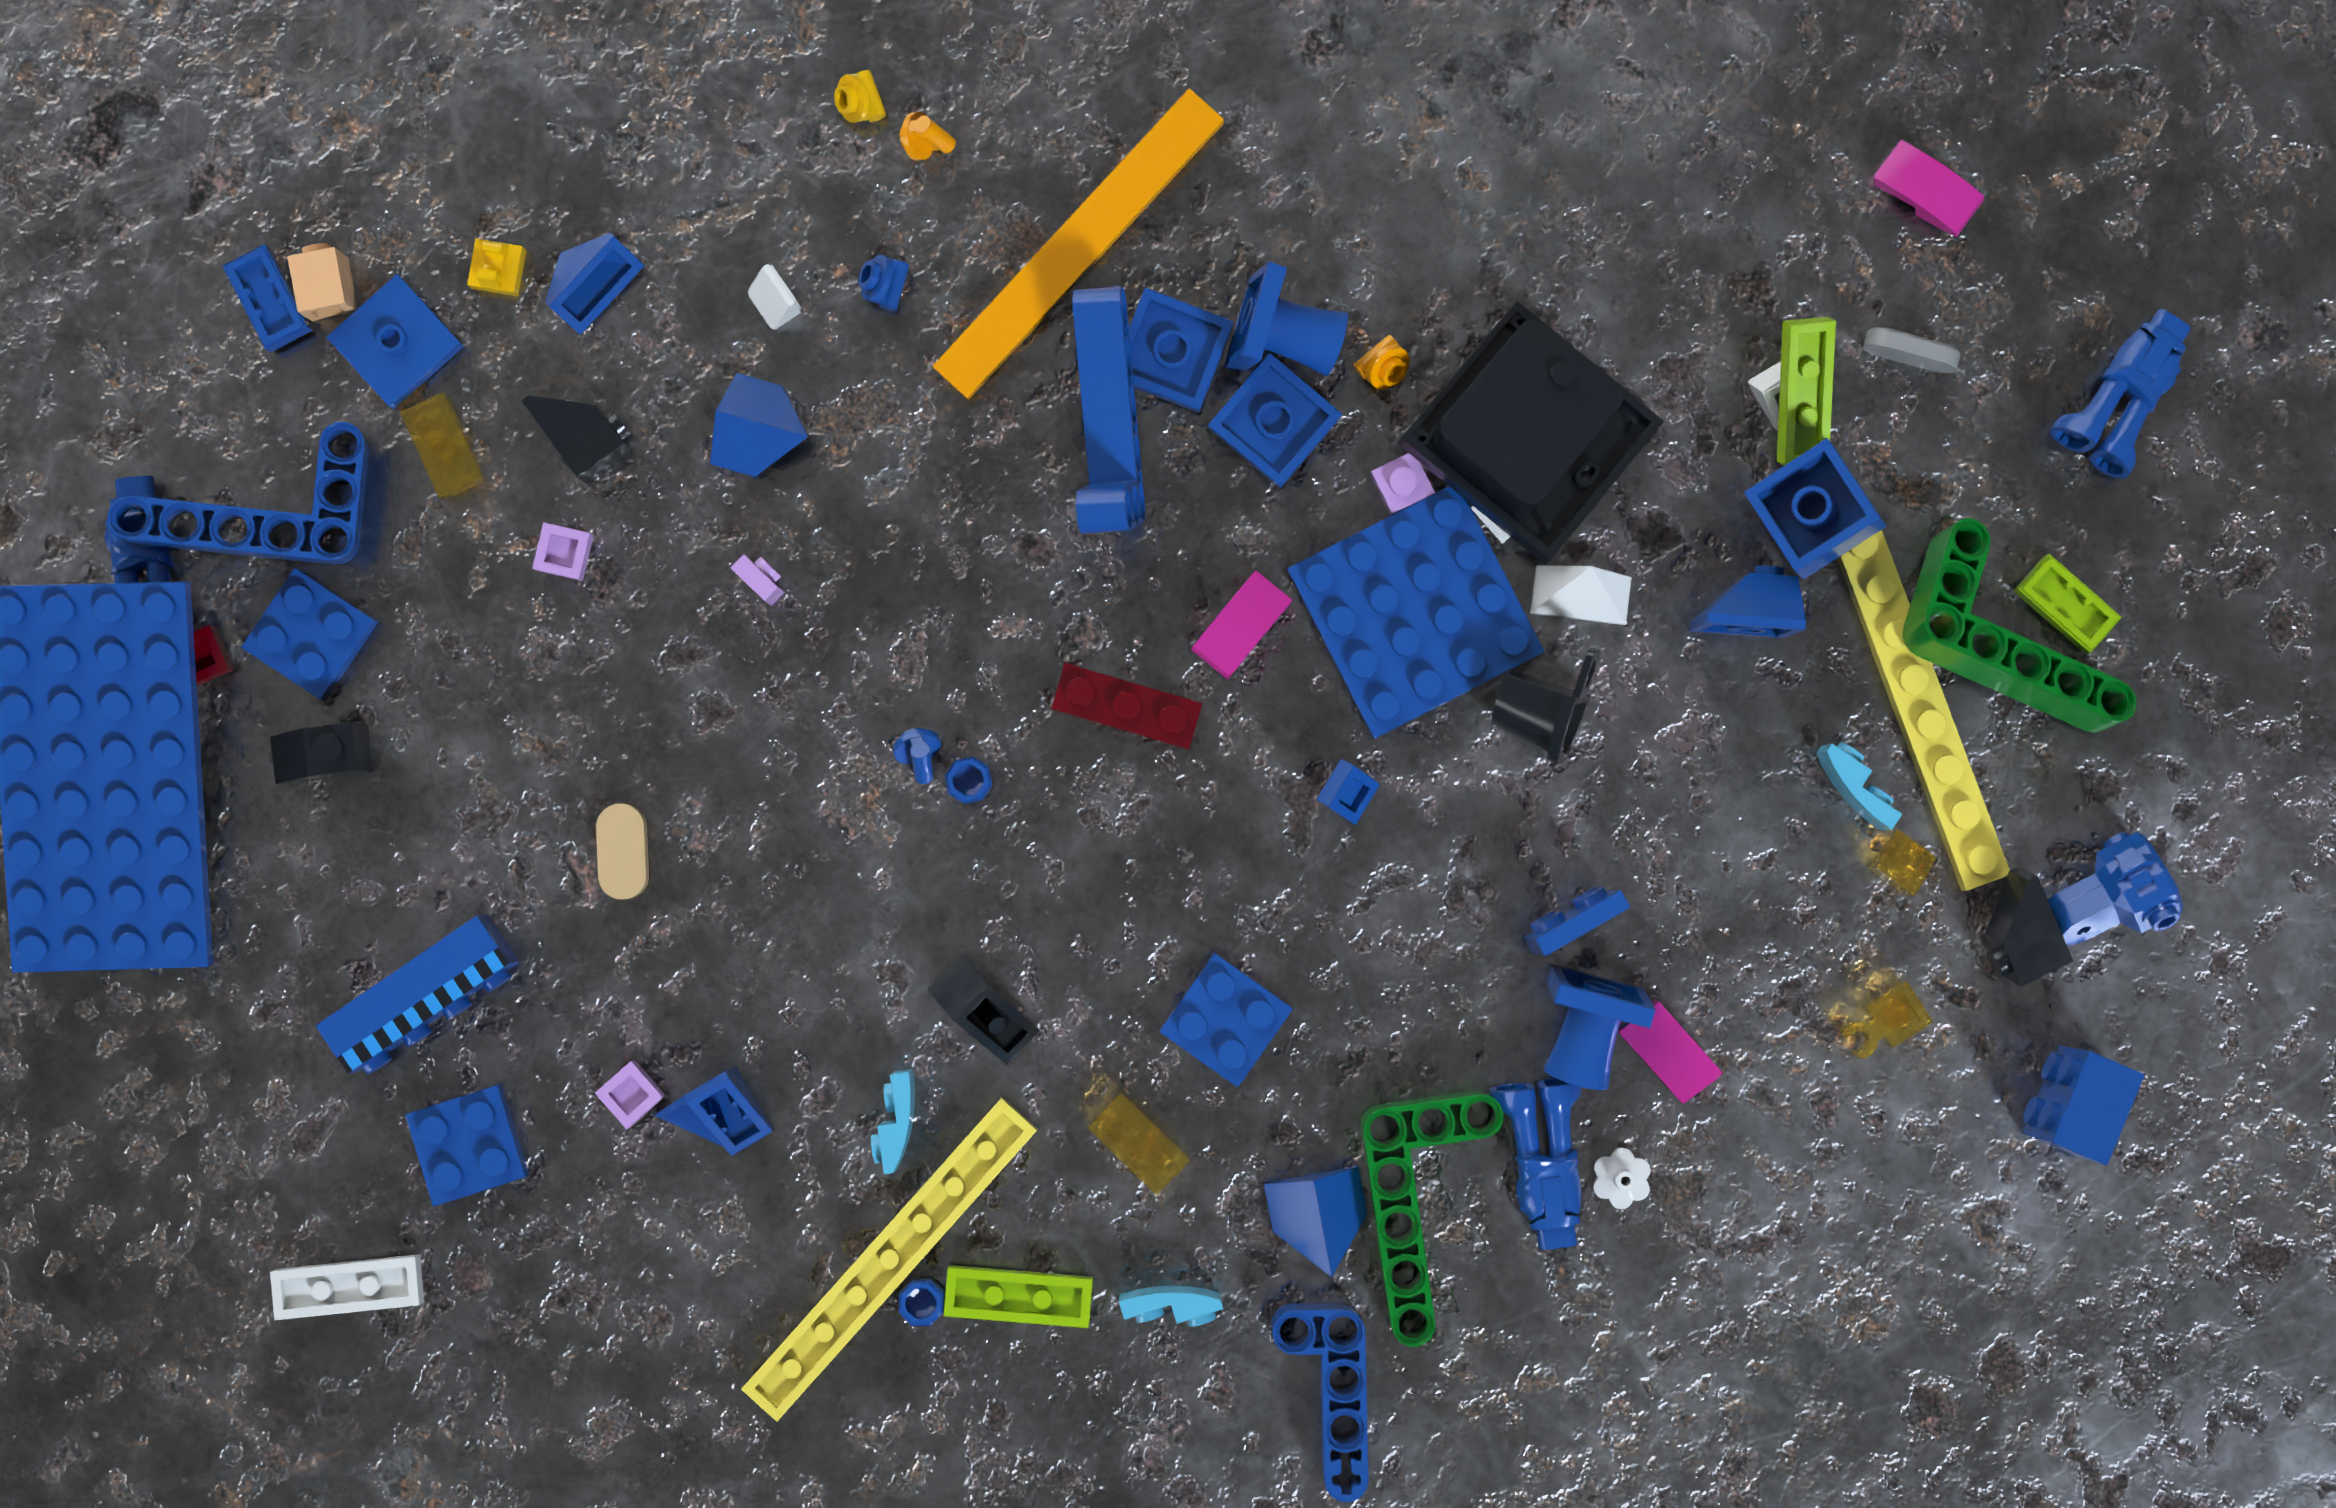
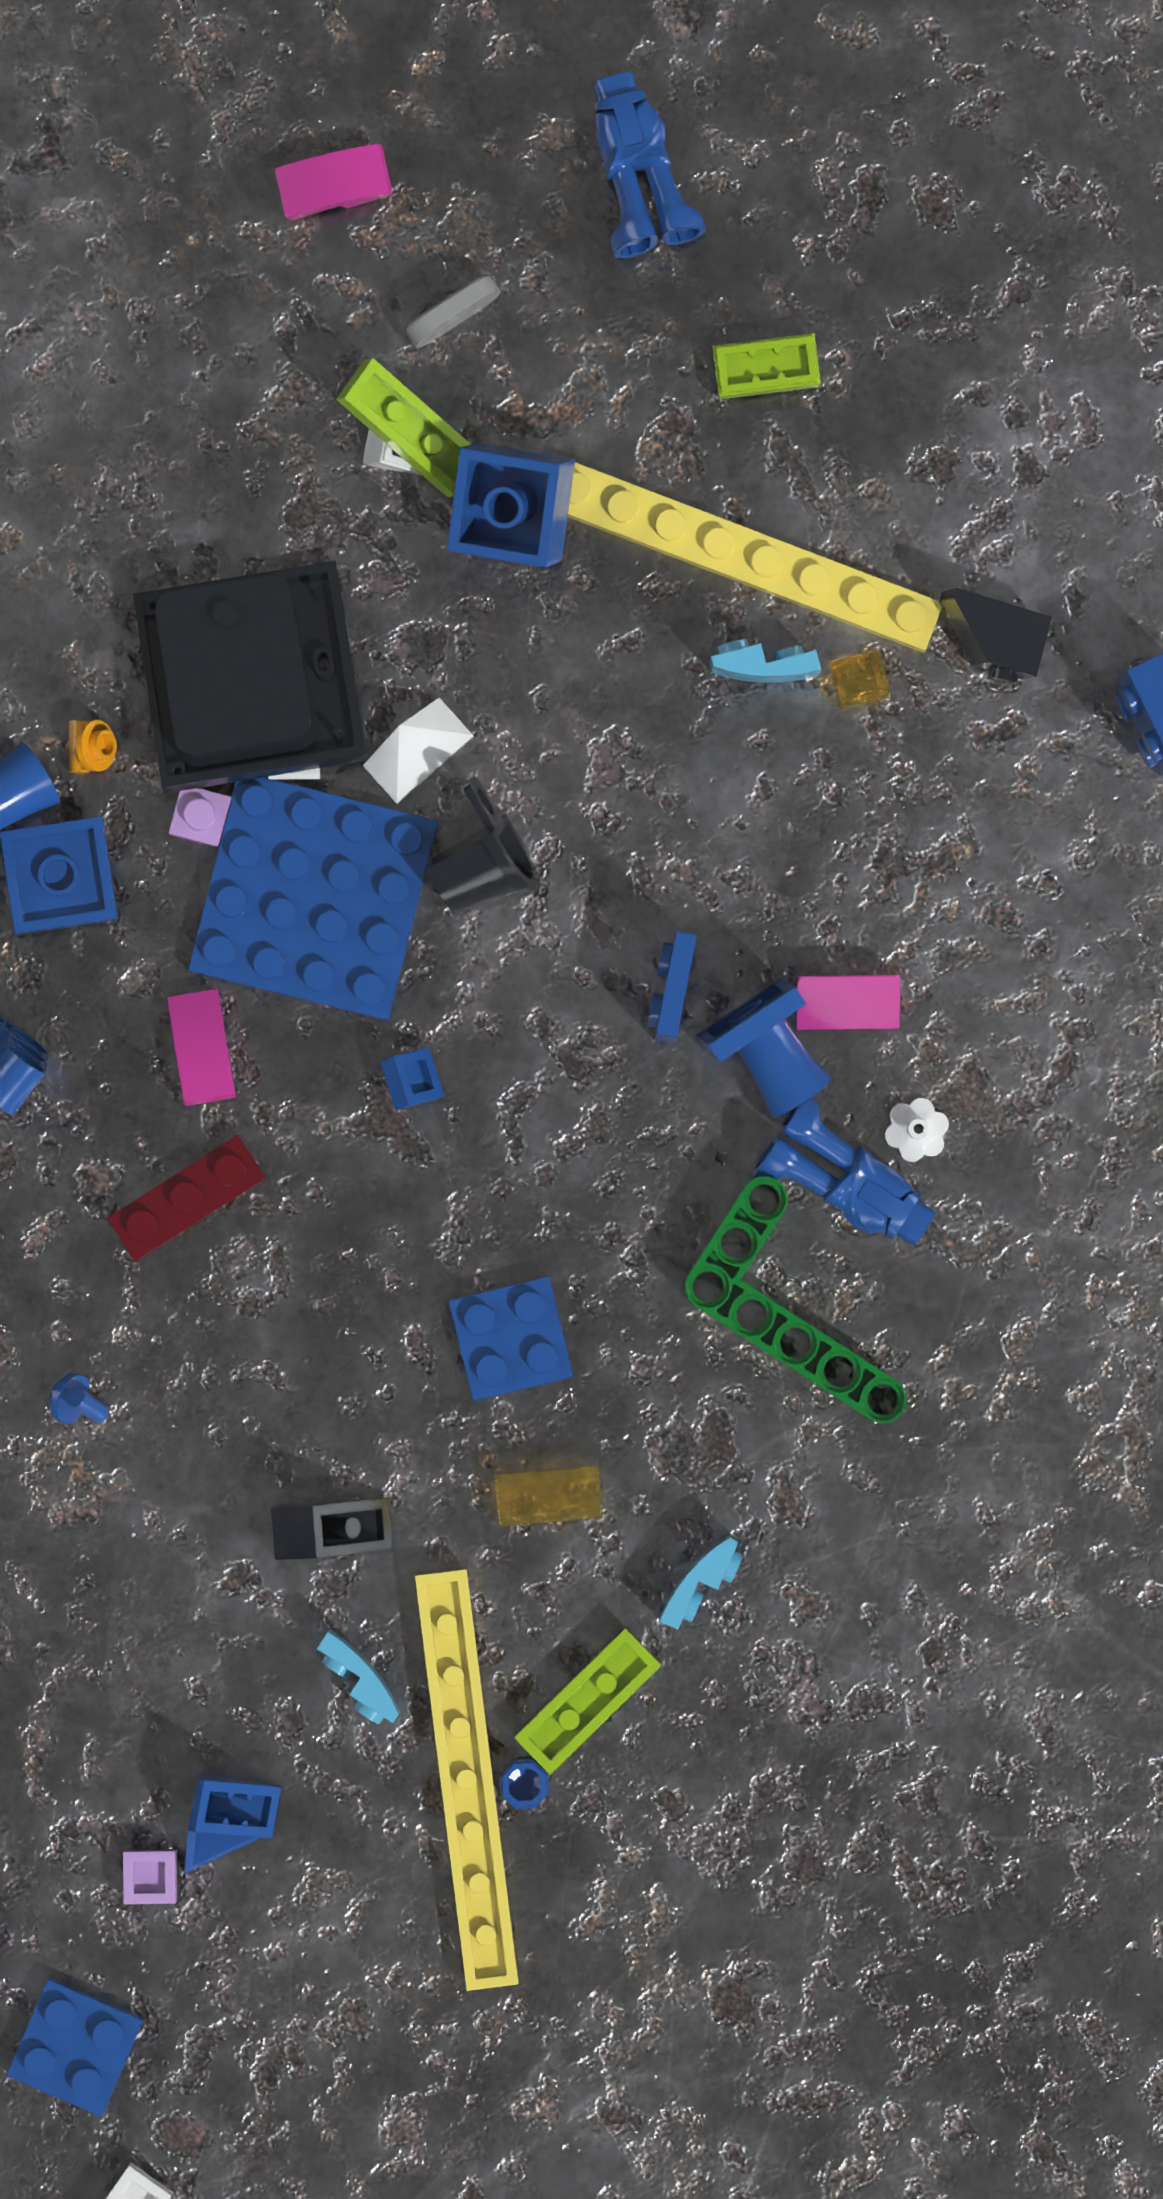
camera: 55 degrees left, 0 degrees up
blue tile [945,756,993,804] -> none
blue slope [1264,1166,1367,1277] -> none
blue beam [1271,1302,1369,1502] -> none
blue slope [1689,566,1806,638] -> none
clear yellow plate [1839,980,1933,1059] -> none
green beam [1902,518,2137,733] -> none
blue piece [2048,832,2183,945] -> none

